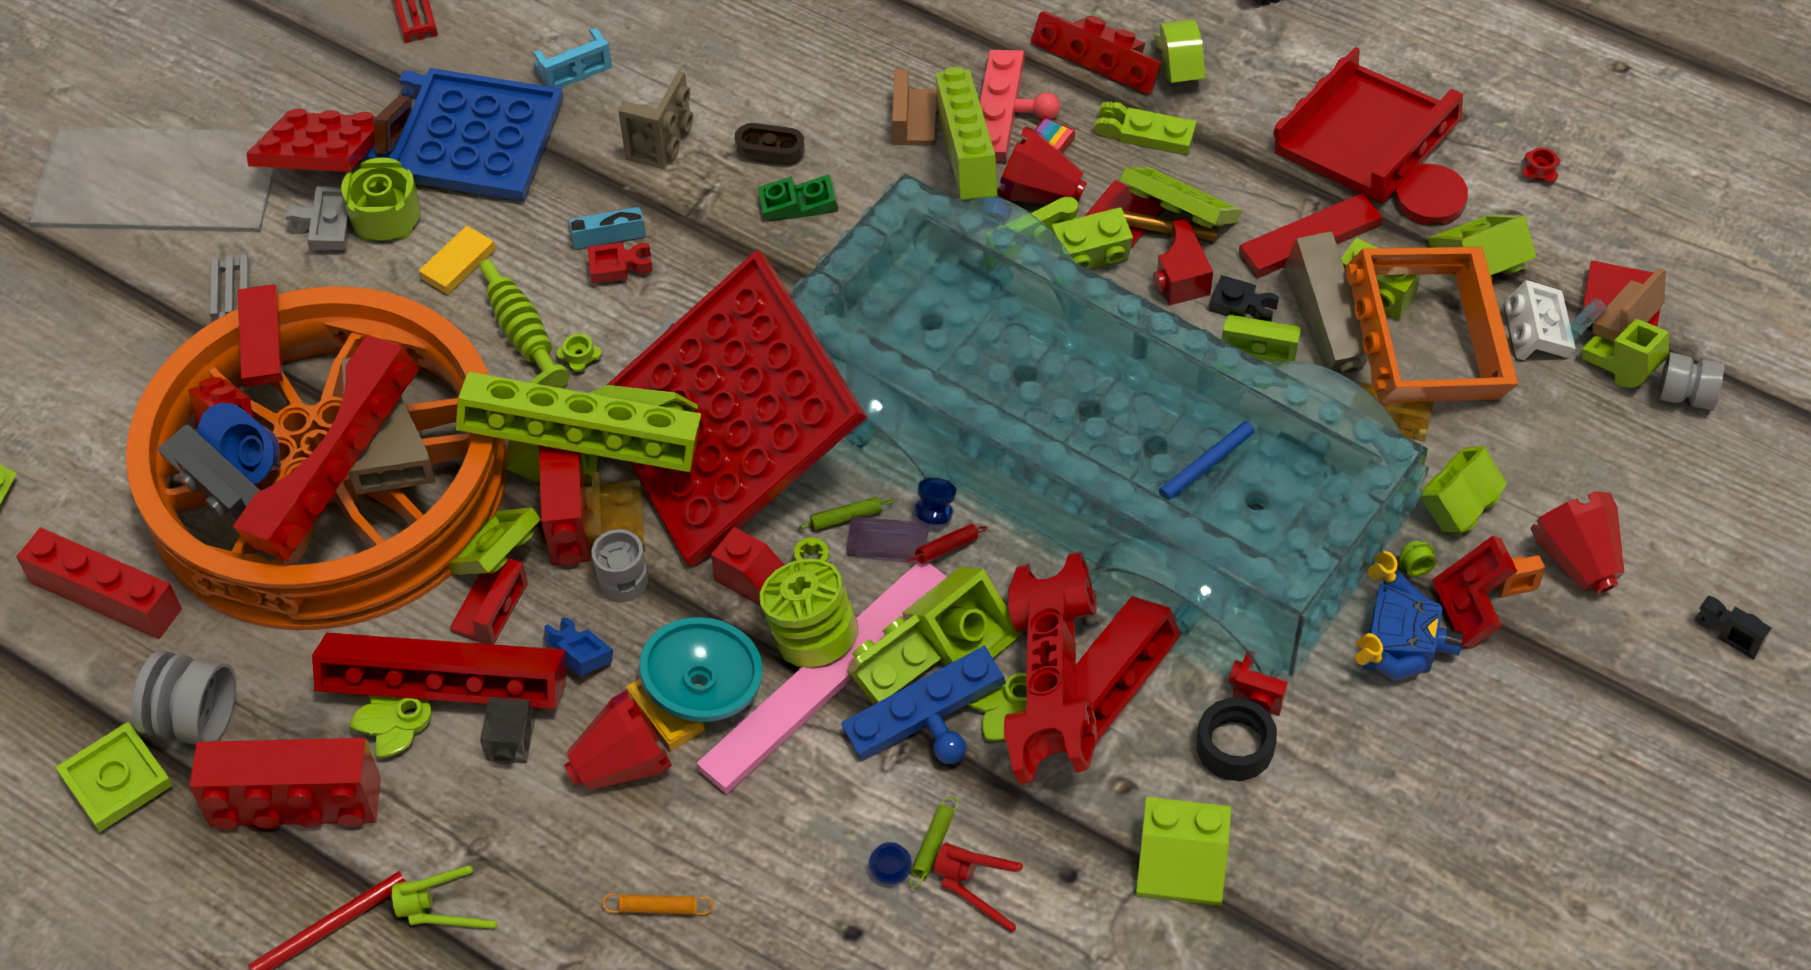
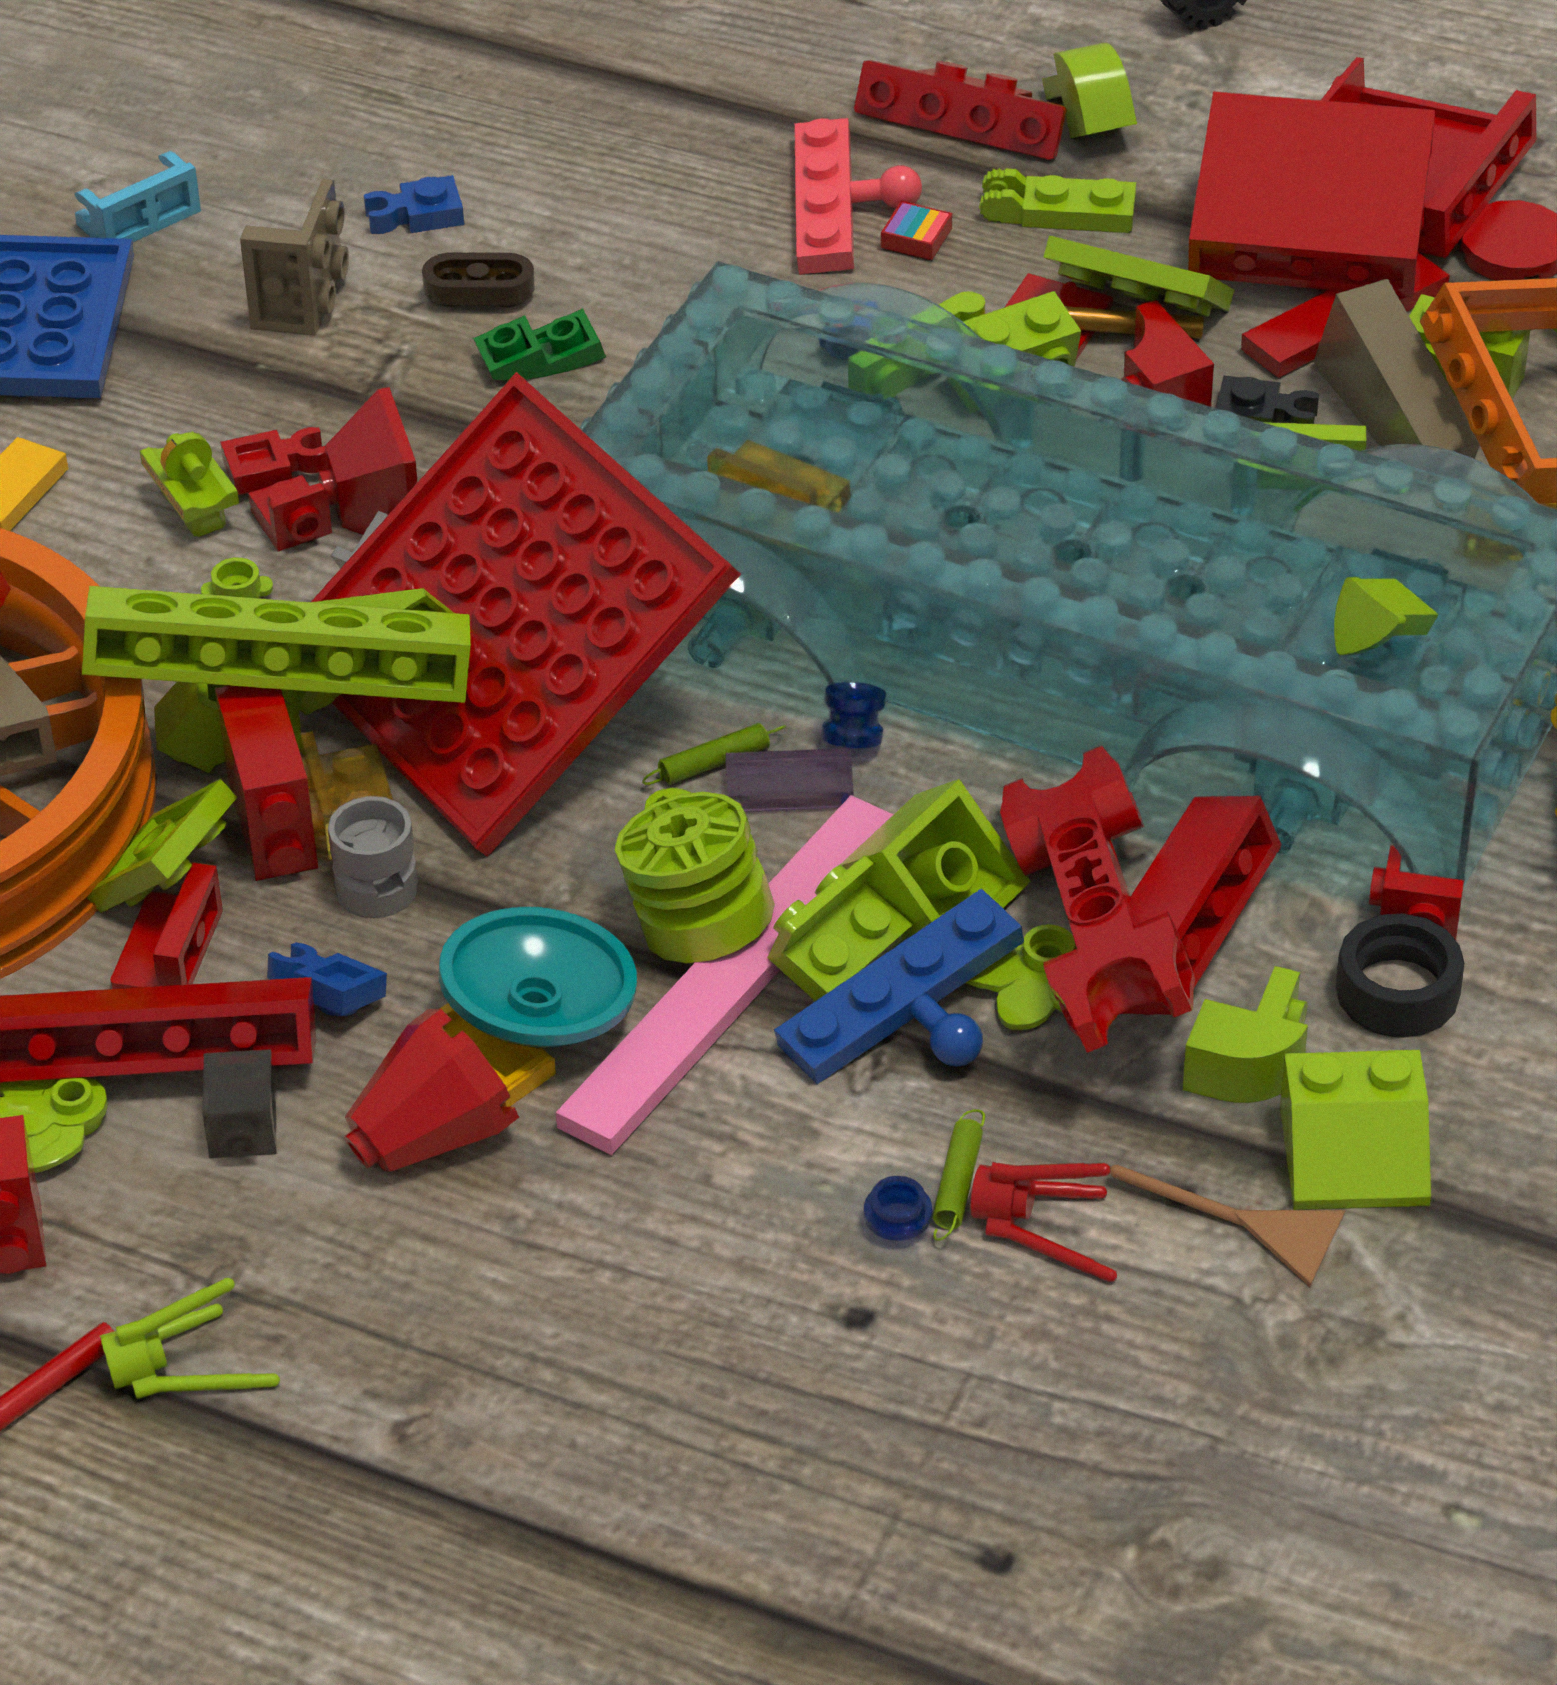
camera: 10 degrees left, 10 degrees down
lime piece [479,259,570,388] -> none
medium azure slope [569,207,646,249] -> none
light orange piece [603,893,713,915] -> none
red slope [711,527,785,606] -> none
medium nougat panel [892,69,937,145] -> none
red piece [907,524,988,564] -> none
lime brick [935,67,997,200] -> none
red cone [997,126,1087,204] -> none
blue bar [1159,421,1255,502] -> none
none -> lime hips [140,431,239,537]
none -> red bracket [248,475,332,552]
none -> red slope [318,387,418,535]
none -> blue plate [363,175,465,234]
none -> clear yellow bracket [707,439,851,541]
none -> medium nougat piece [1110,1165,1345,1287]
none -> lime brick [1183,966,1308,1103]
none -> red panel [1188,91,1435,297]
none -> lime tile [1334,577,1439,655]

